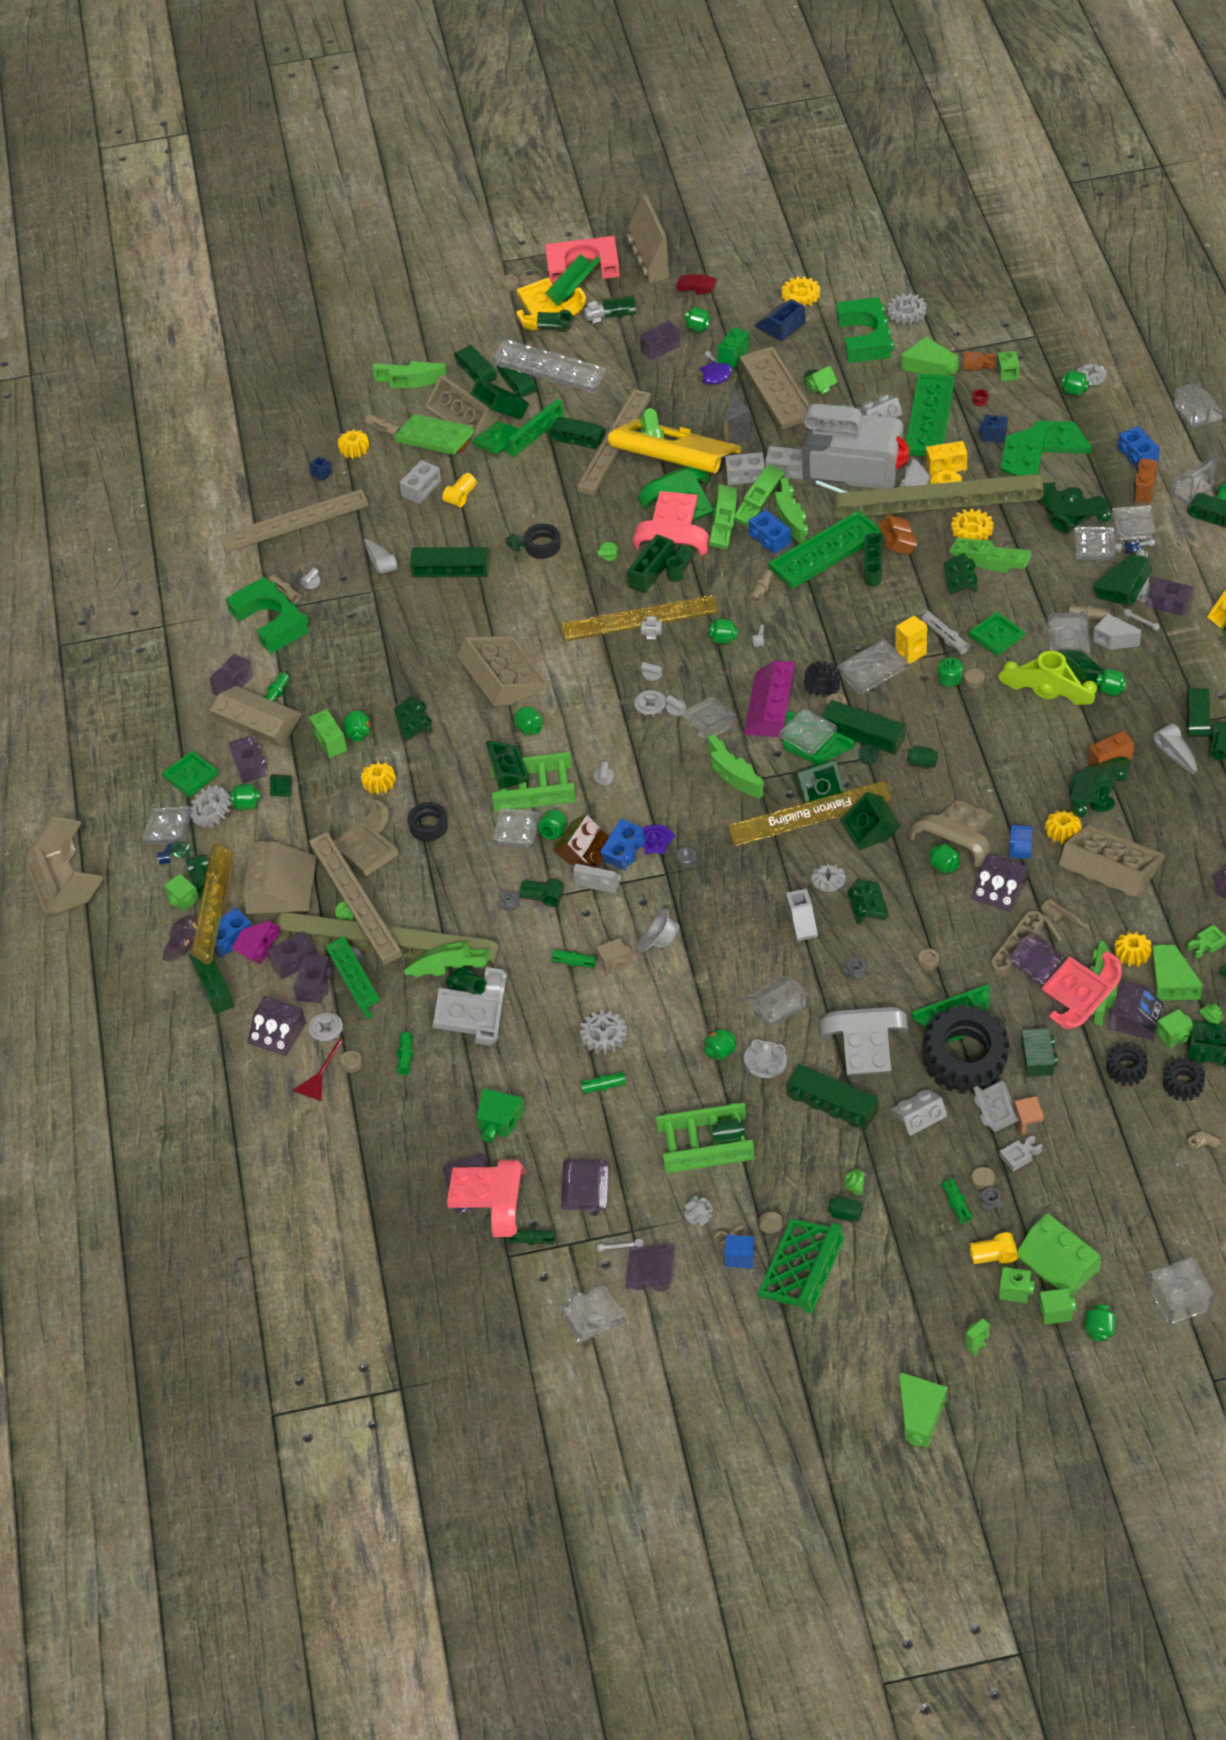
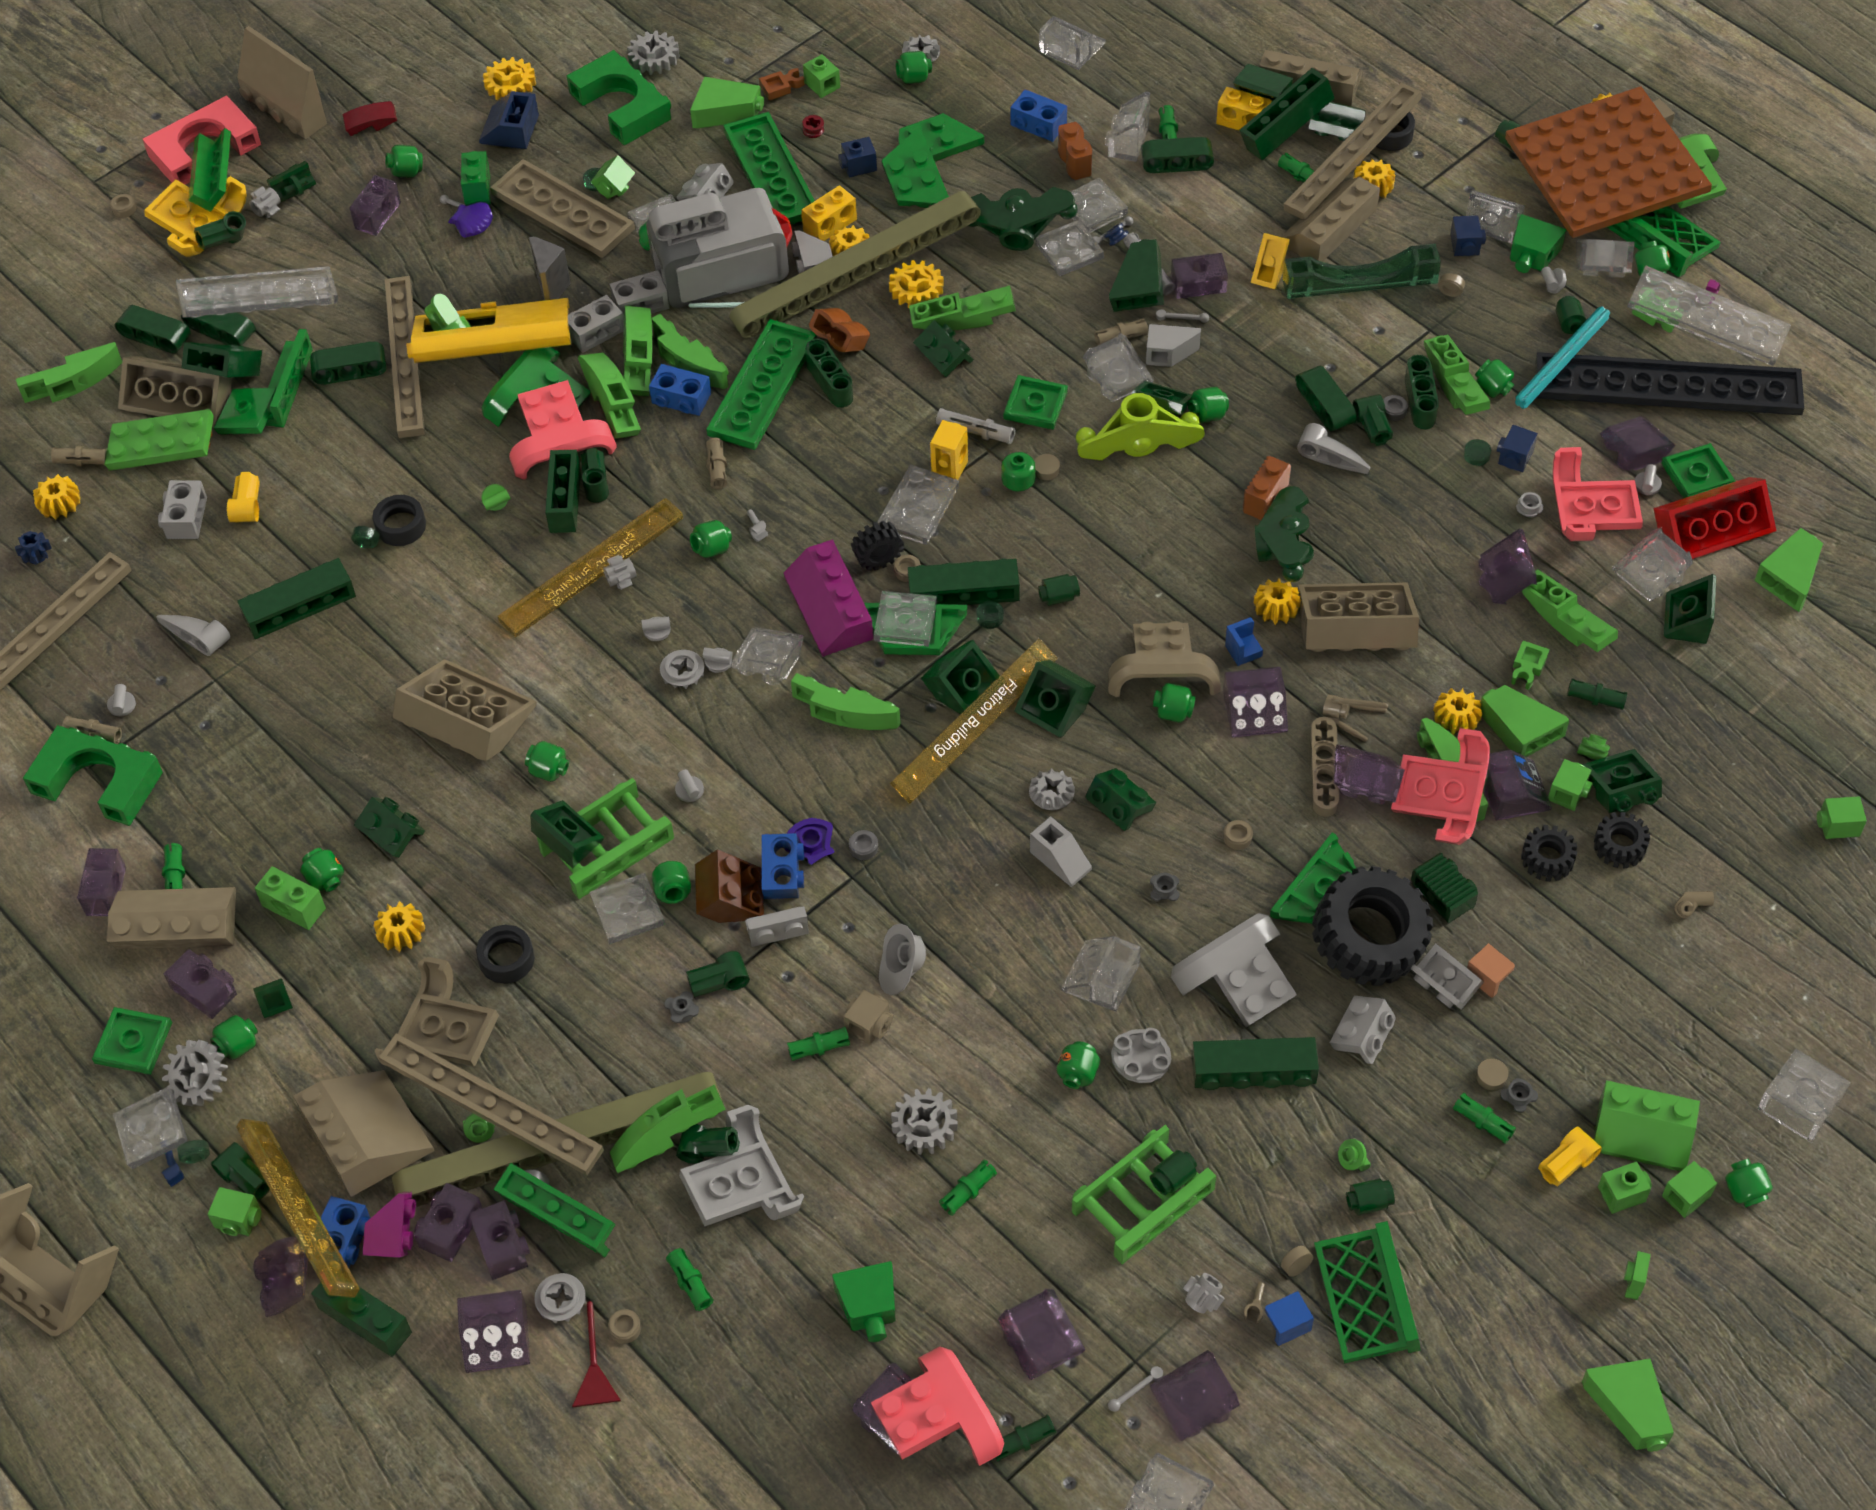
camera: 35 degrees left, 5 degrees up
light grey plate [999,1136,1042,1172] -> none

